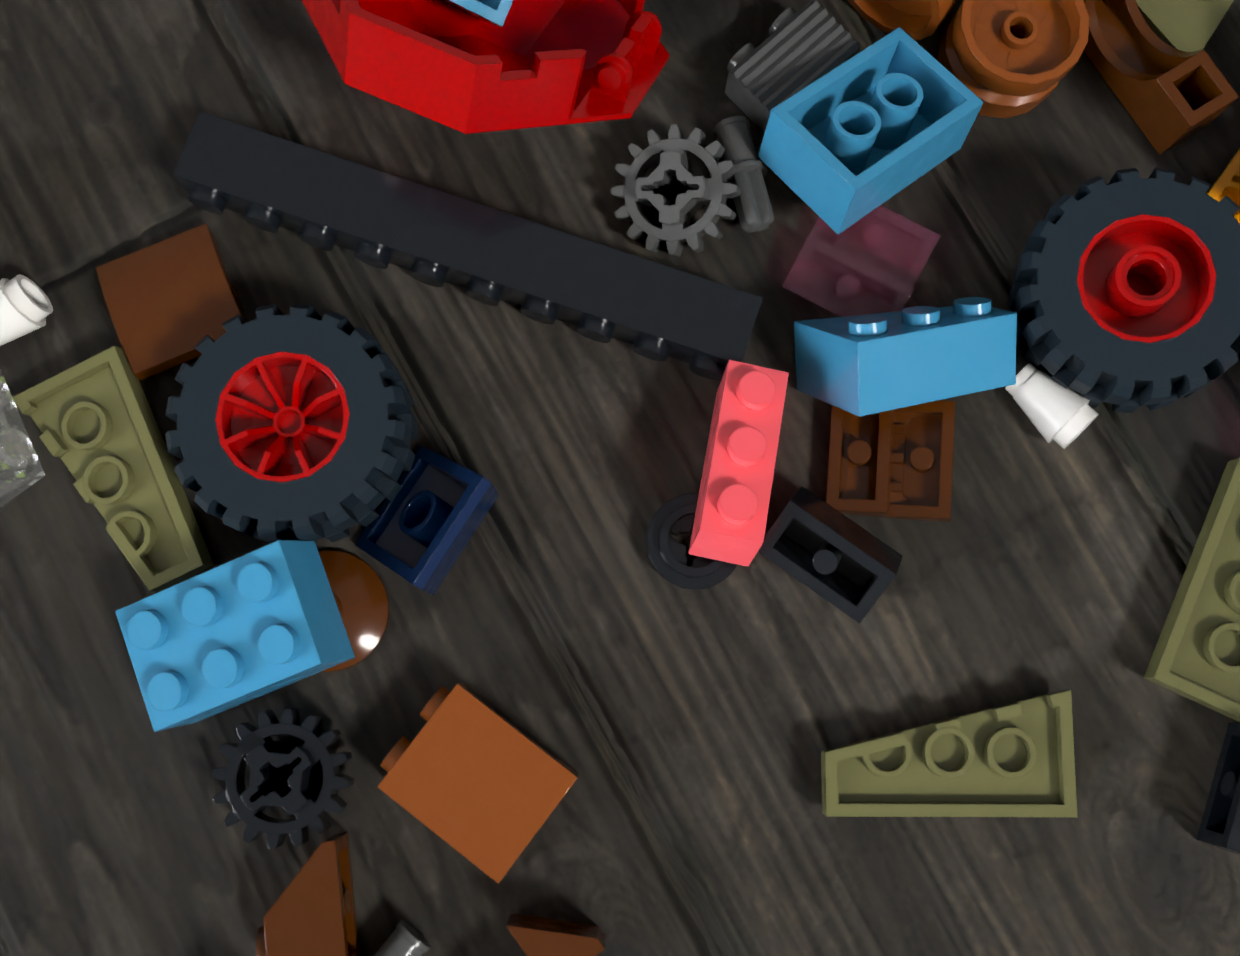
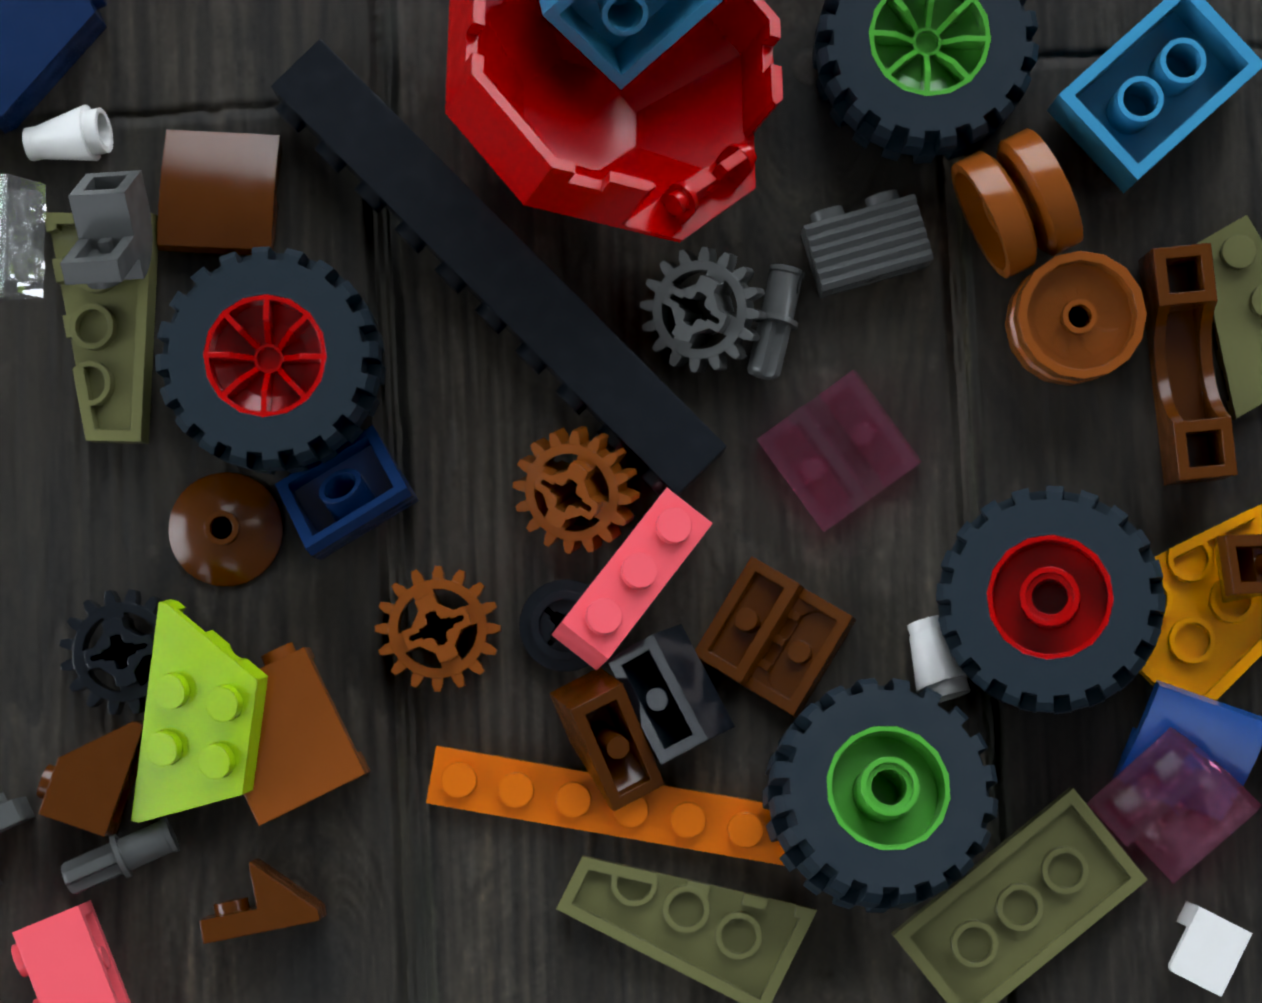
camera: 30 degrees right, 5 degrees up
dark azure brick [115,540,355,732] -> none
dark azure brick [758,27,984,235] -> none
dark azure wedge [794,297,1017,417] -> none
none -> dark grey brick [60,170,153,289]
none -> lime wing [131,599,268,823]
none -> dark orange gear [375,566,502,692]
none -> orange plate [426,745,785,866]
none -> dark orange gear [513,426,640,554]
none -> reddish brown slope [549,668,665,811]
none -> black wheel [763,678,999,913]

